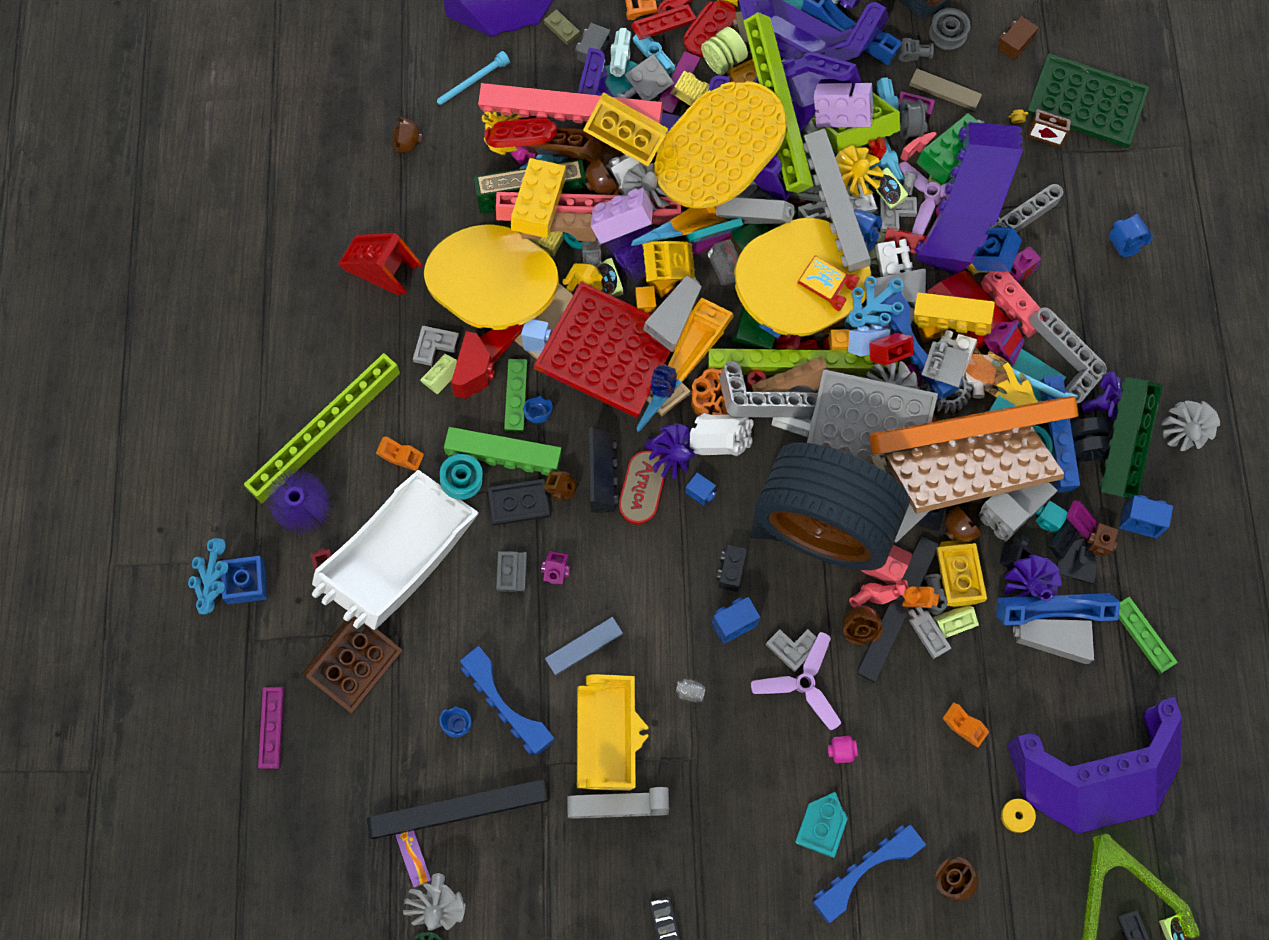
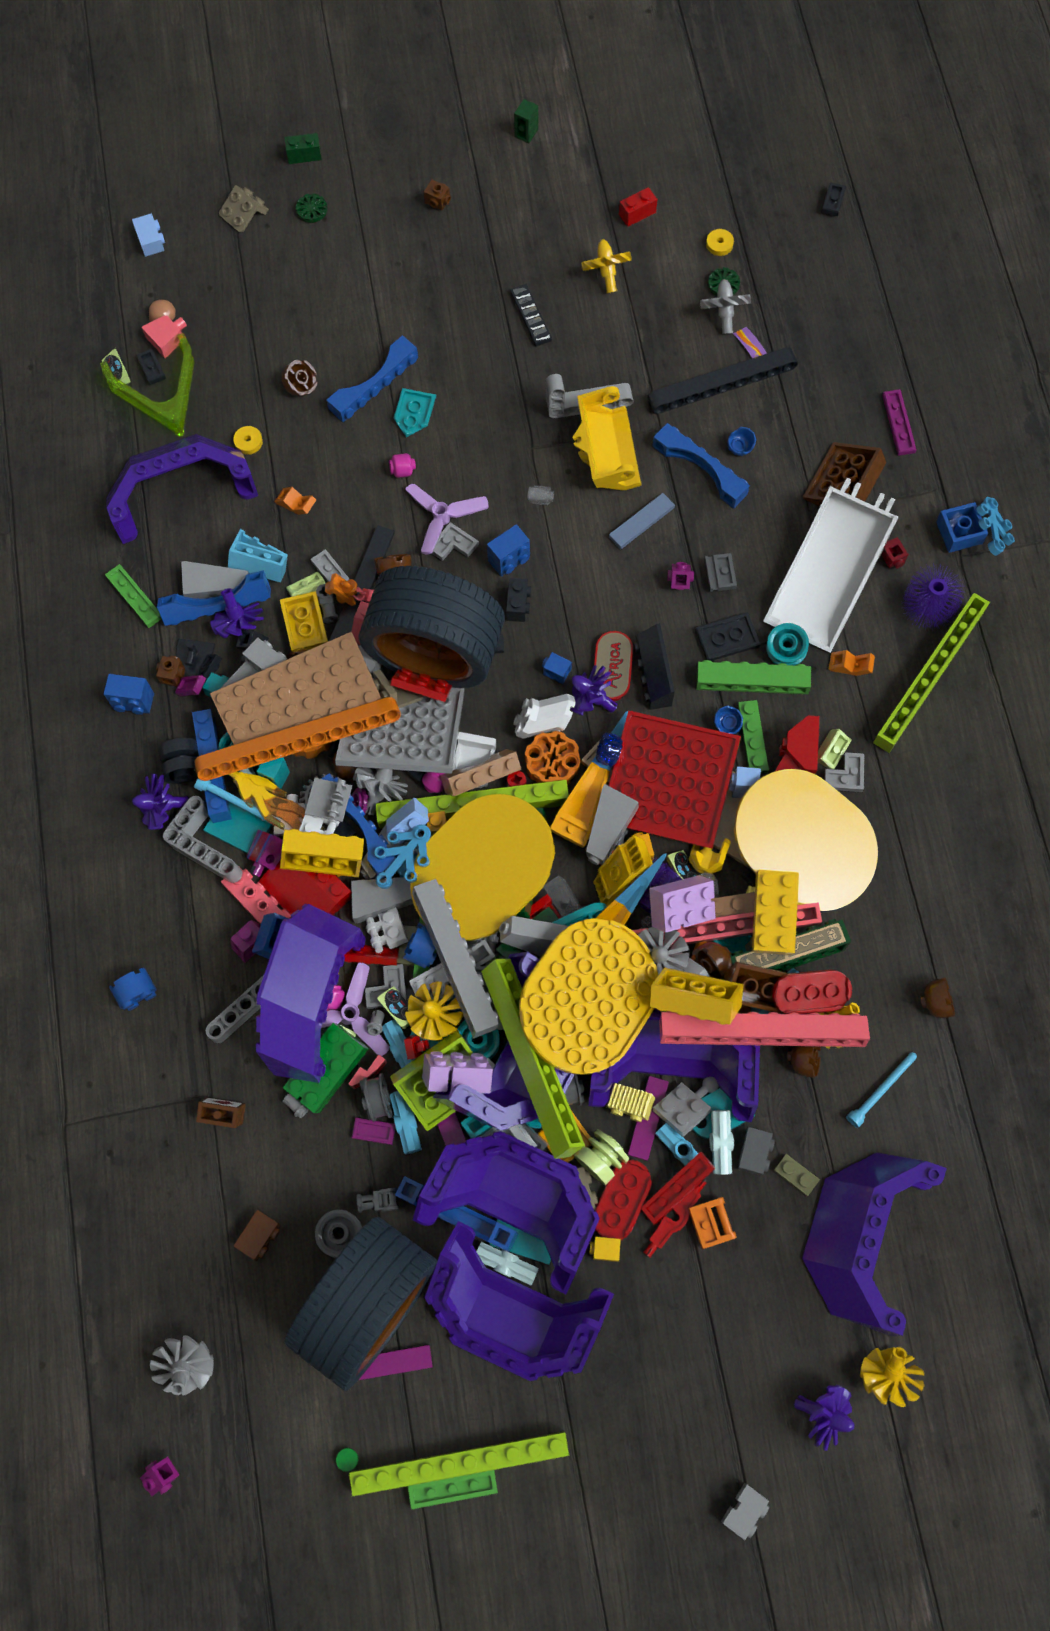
camera: 175 degrees right, 0 degrees up
red ladder [338,233,423,296] -> none
reddish brown brick [543,472,578,501] -> none
light grey beam [720,361,817,417] -> none
flag [797,255,860,311] -> none
red brick [869,333,914,365] -> none
dark tan tile [909,69,982,111] -> none
yellow plate [1008,110,1028,123] -> none
dark green plate [1027,53,1149,148] -> none
dark green brick [1101,377,1163,498] -> none
light grey piece [1161,401,1220,451] -> none
none -> medium azure wedge [228,529,288,582]

